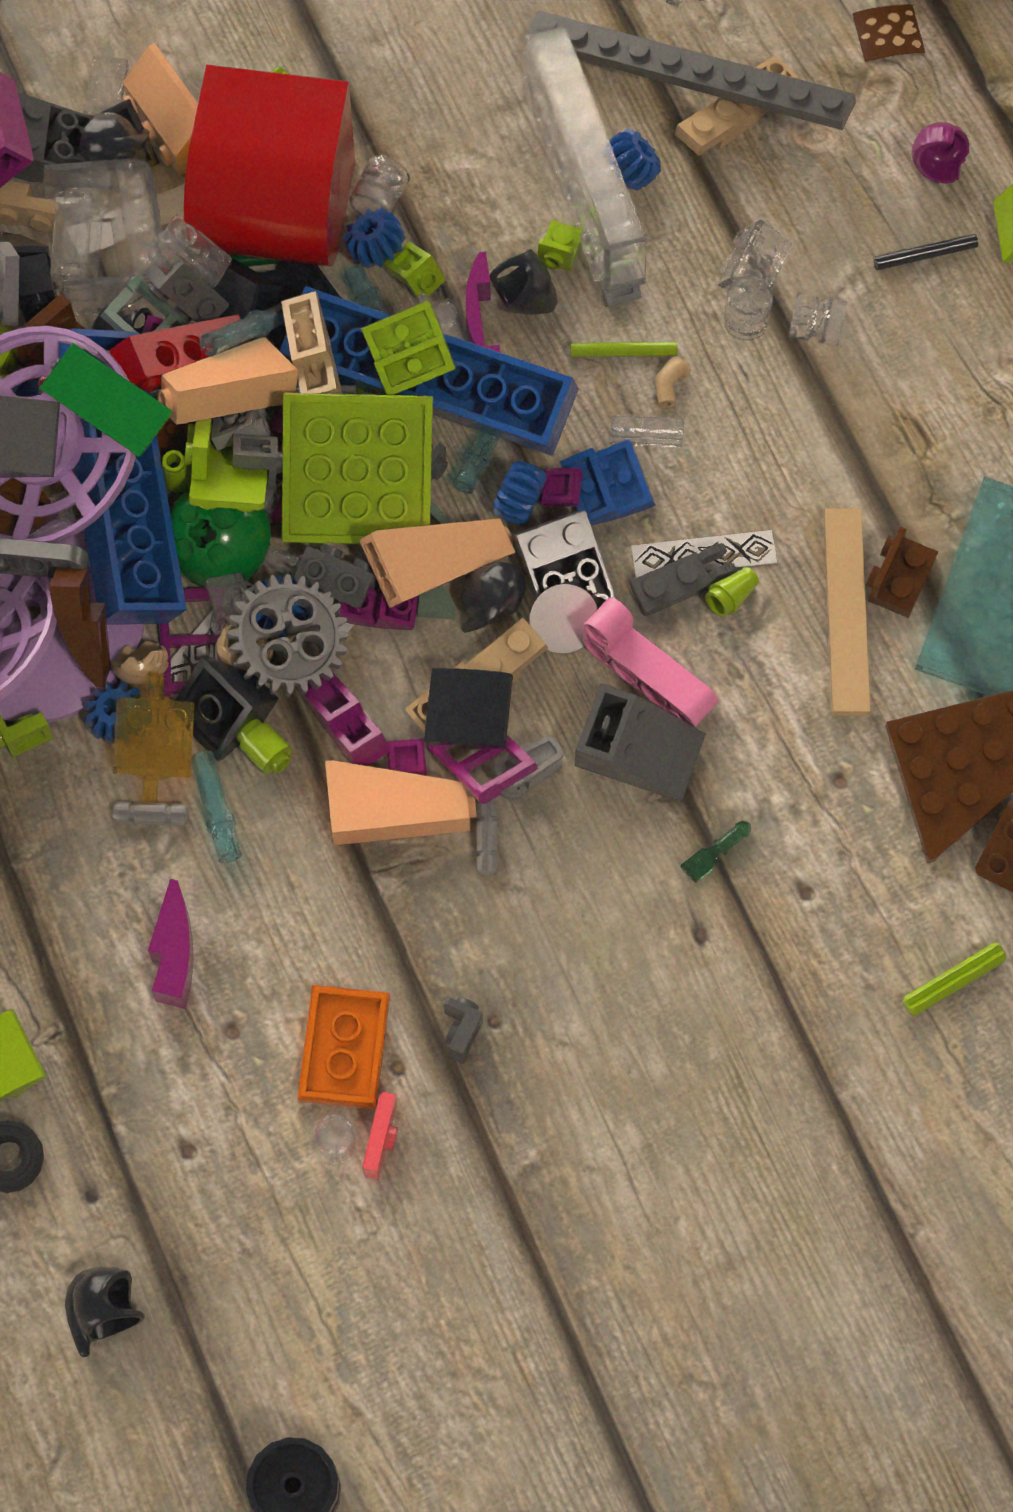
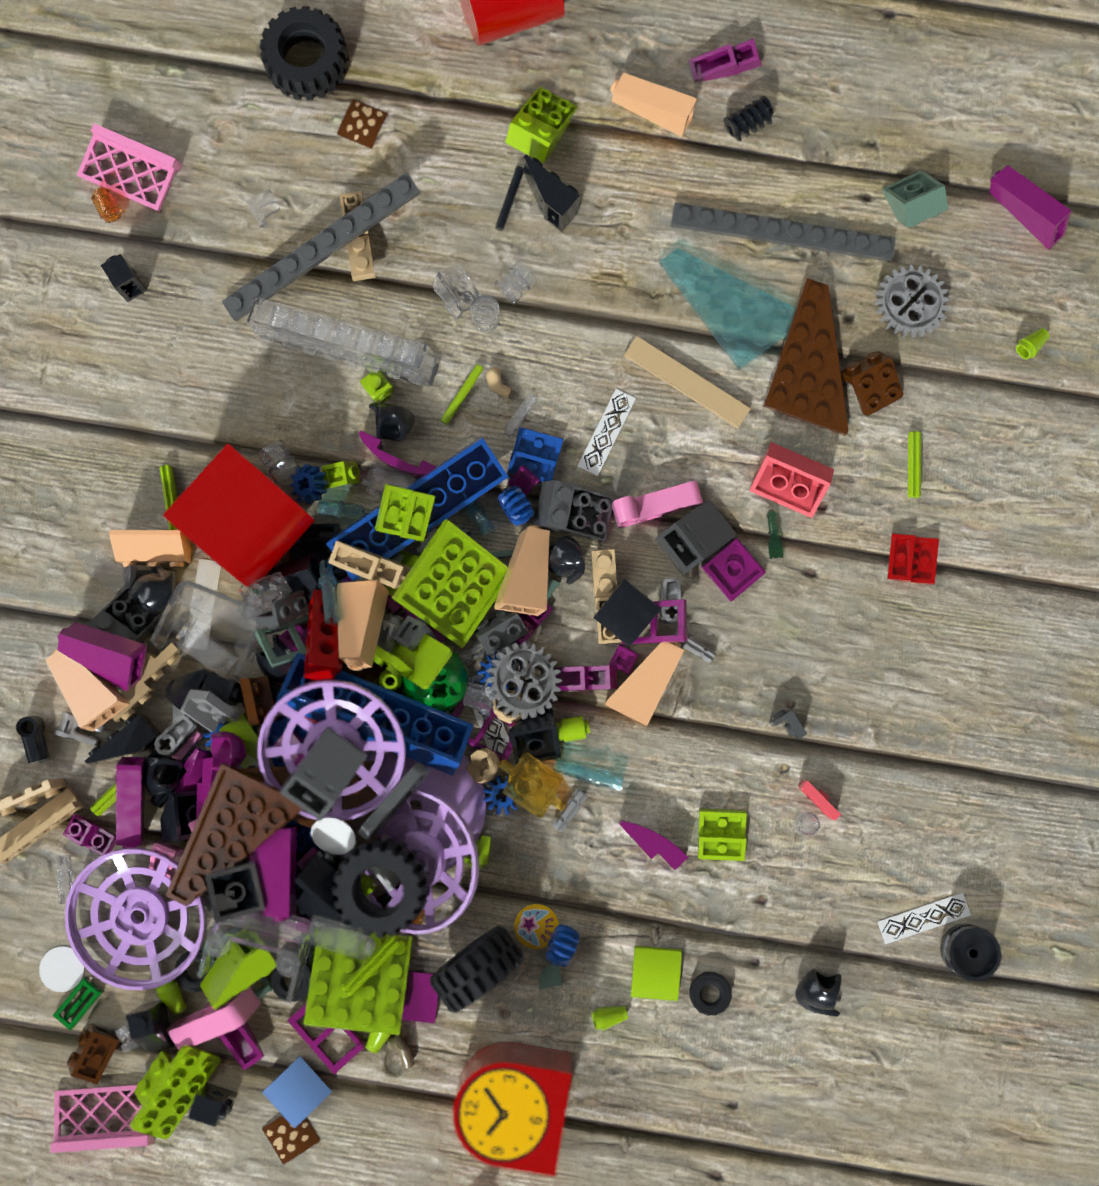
camera: 60 degrees left, 15 degrees up
green piece [38,343,173,458] -> none
reddish brown slope [49,568,111,687] -> none
orange tile [297,985,390,1110] -> none
white sticker [530,584,598,654] -> none
blue gear [603,128,661,191] -> none
dark grey hinge [629,543,737,616] -> none
lime cone [705,567,759,617] -> none
reddish brown bracket [866,526,938,618] -> none
magenta hair [912,122,970,184] -> none
none -> black slope [524,154,580,232]
none -> lime slope [698,808,747,861]
none -> magenta tile [701,538,766,602]
none -> coral slope [749,442,834,518]
none -> white sticker [877,893,971,945]
none -> red slope [887,534,939,585]

